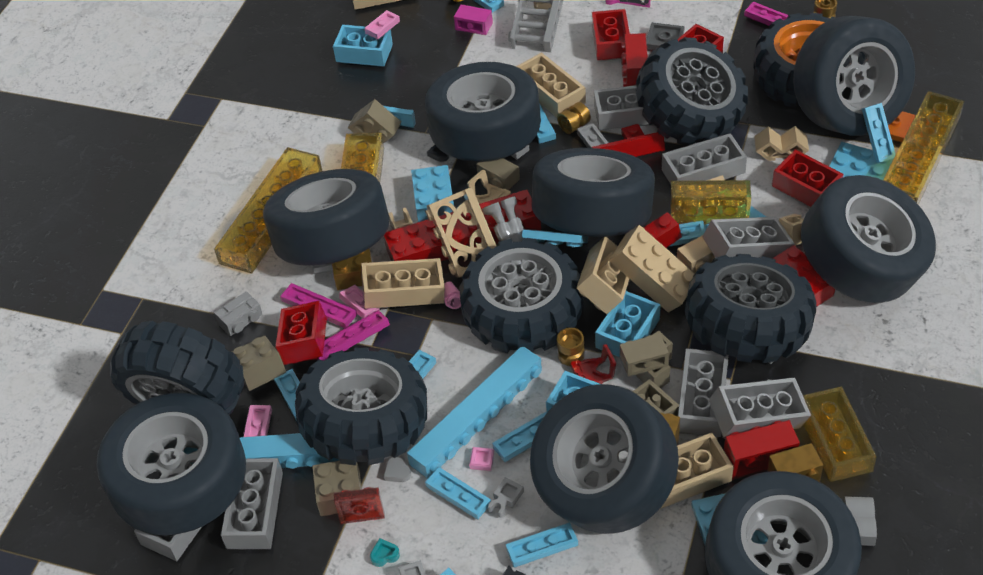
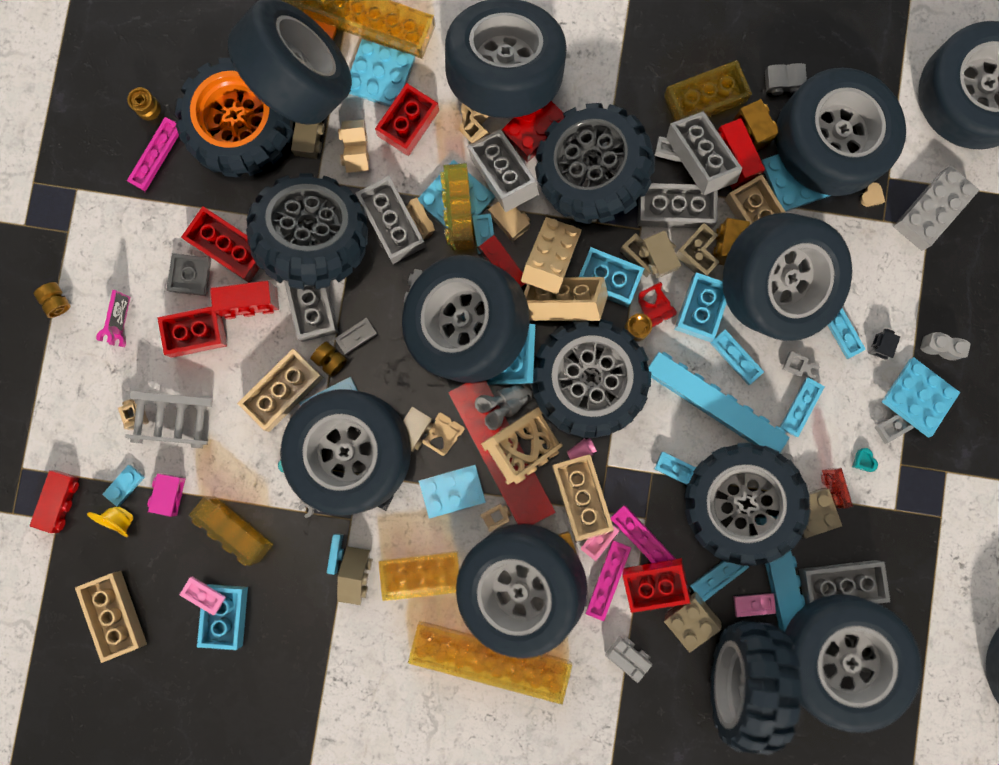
camera: 100 degrees left, 35 degrees up
bright pink tile [469,447,494,471] -> none
red tile [592,132,665,157] -> none
red plate [621,124,644,139] -> none
medium azure plate [862,103,896,163] -> none
none -> clear yellow brick [188,496,274,566]
none -> dark tan brick [291,121,324,159]

